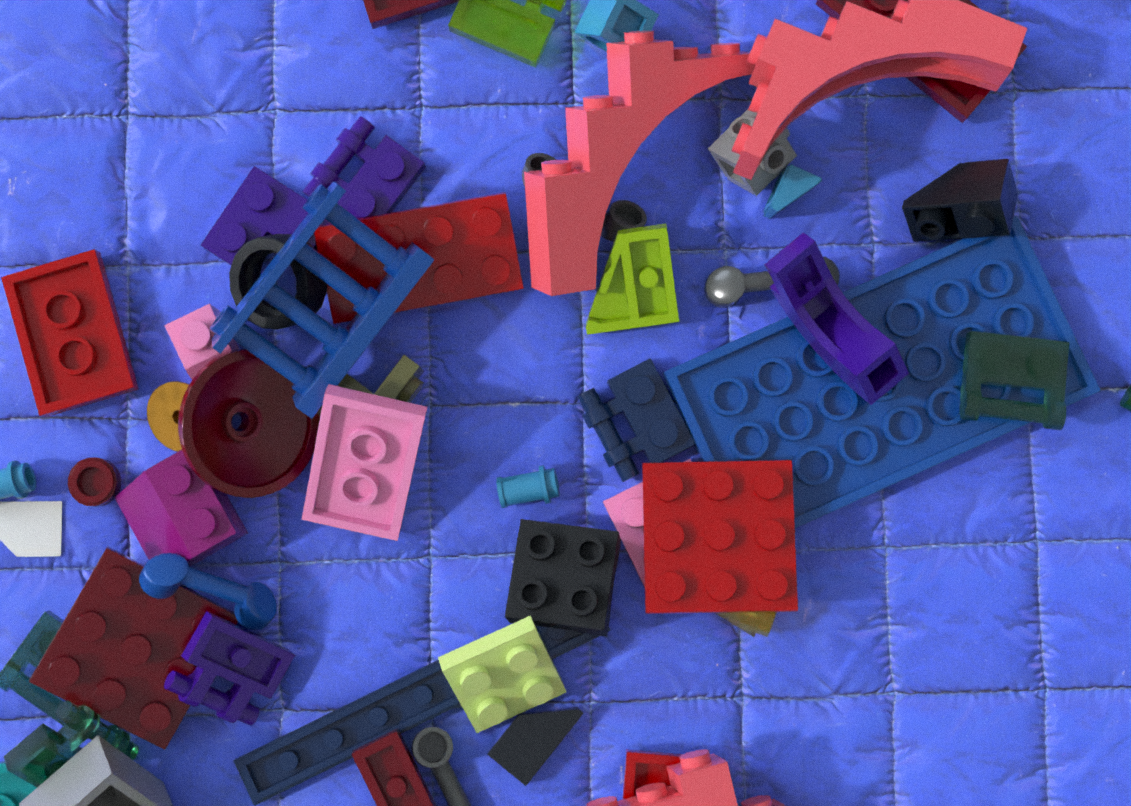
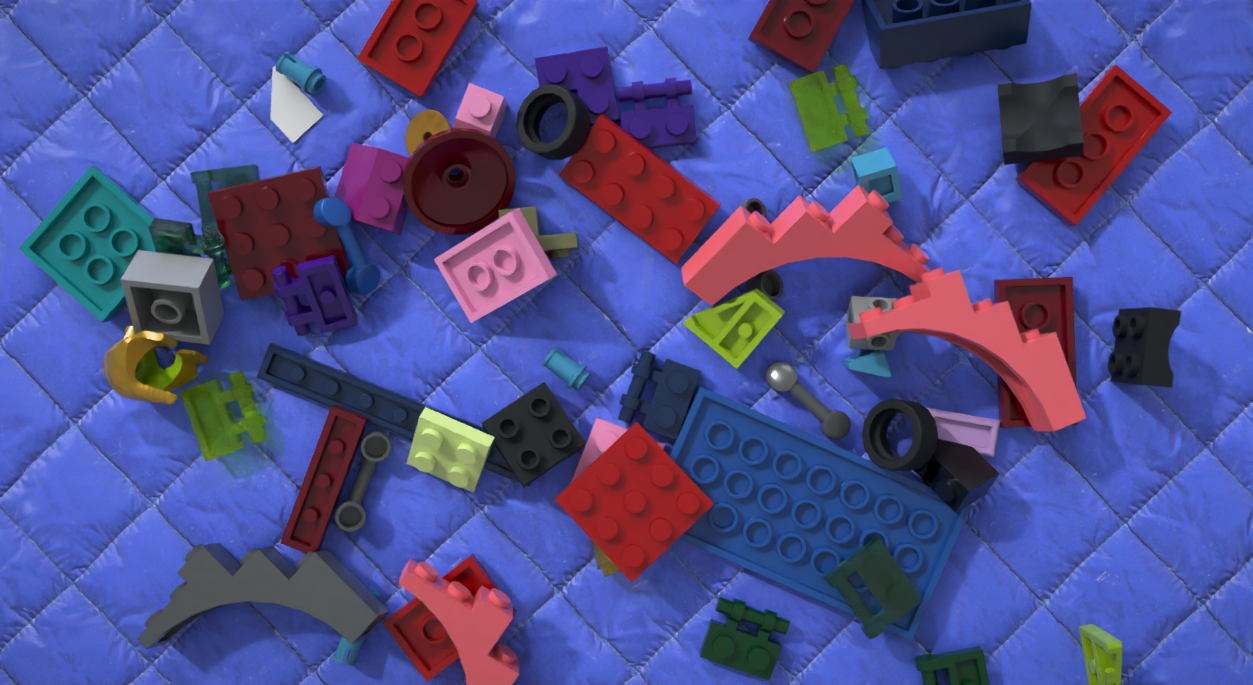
camera: 45 degrees right, 5 degrees up
dark red tile [68,457,121,507] -> none
blue fence [210,181,435,419] -> none
black tile [487,707,583,786] -> none
dark purple arch [764,232,909,405] -> none
none -> dark green plate [699,597,790,681]
none -> black tyre [862,399,938,471]
none -> lavender tile [925,407,1000,457]

